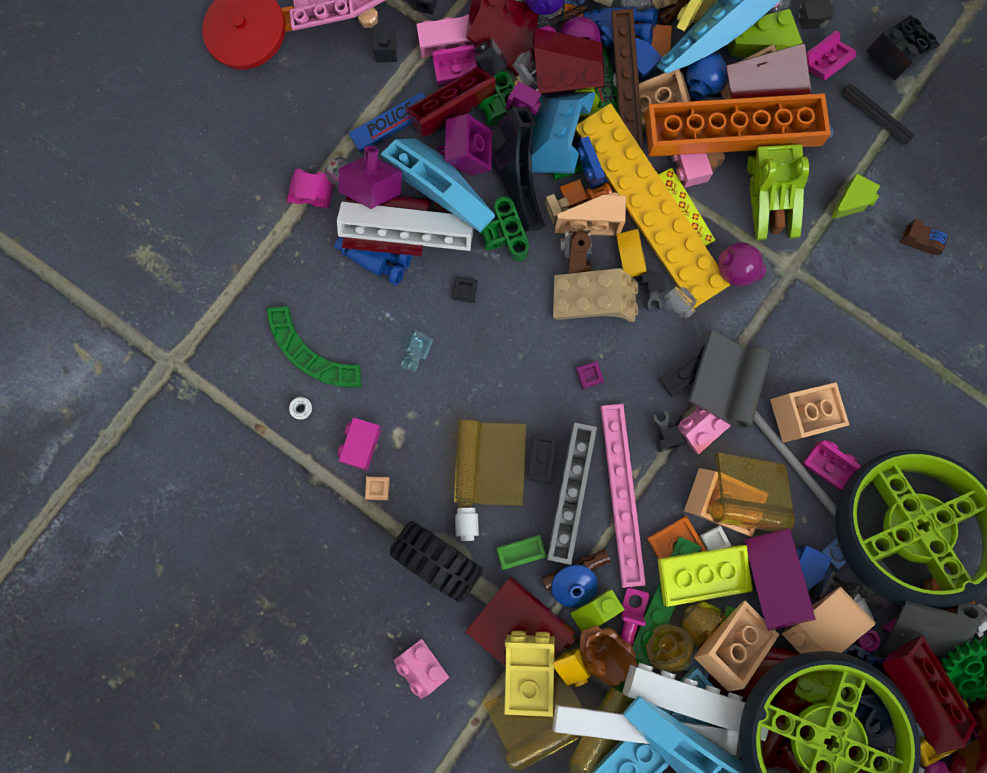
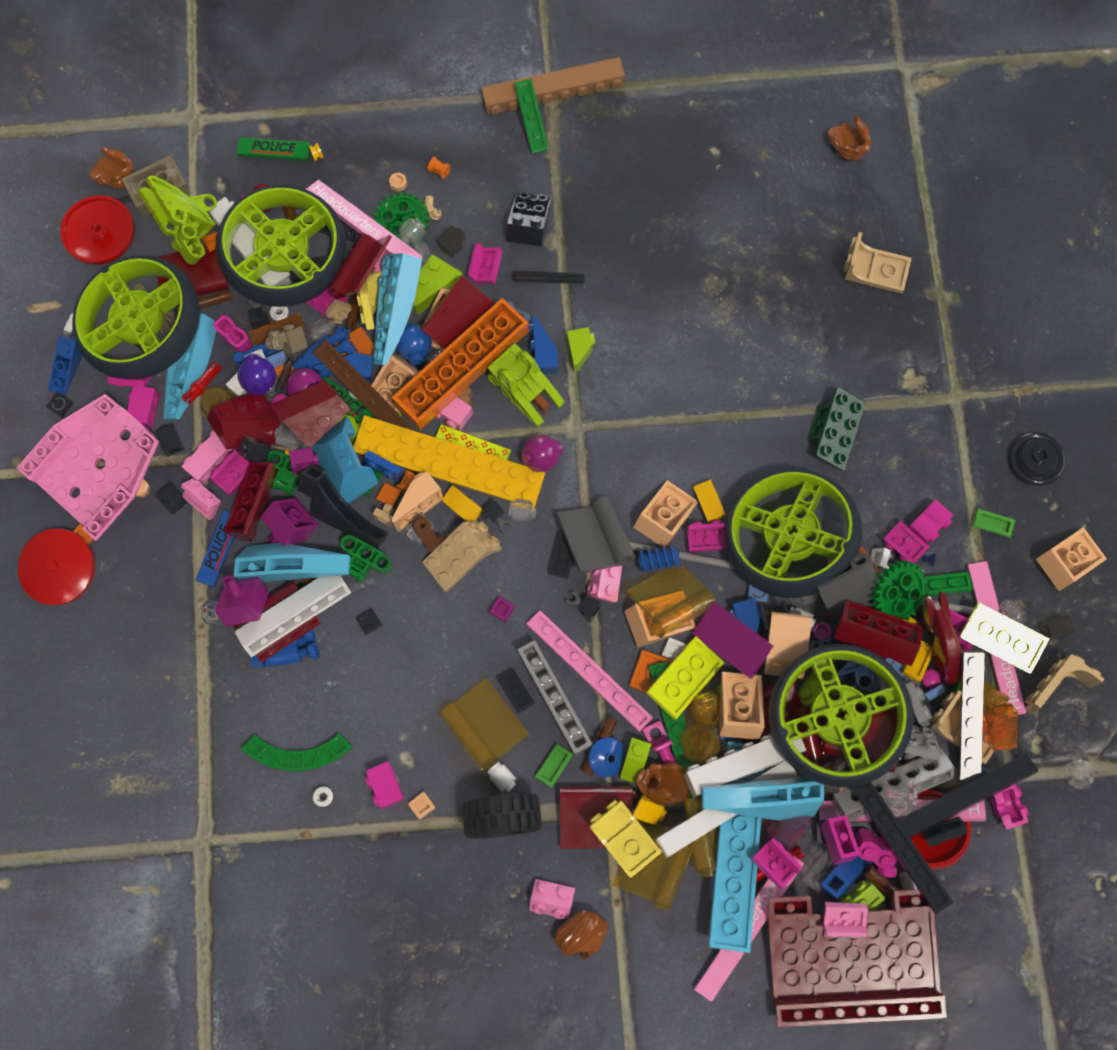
camera: 35 degrees left, 5 degrees down
dark pink cylinder [287,169,334,209] -> none
clear light blue plate [400,330,433,372] -> none
reddish brown leg [900,219,948,255] -> none
none -> bright pink bracket [181,478,222,520]
none -> blue slope [529,316,559,374]
none -> dark orange hair [554,910,608,959]
none -> blue piece [639,544,681,573]
none -> yellow slope [693,479,726,523]

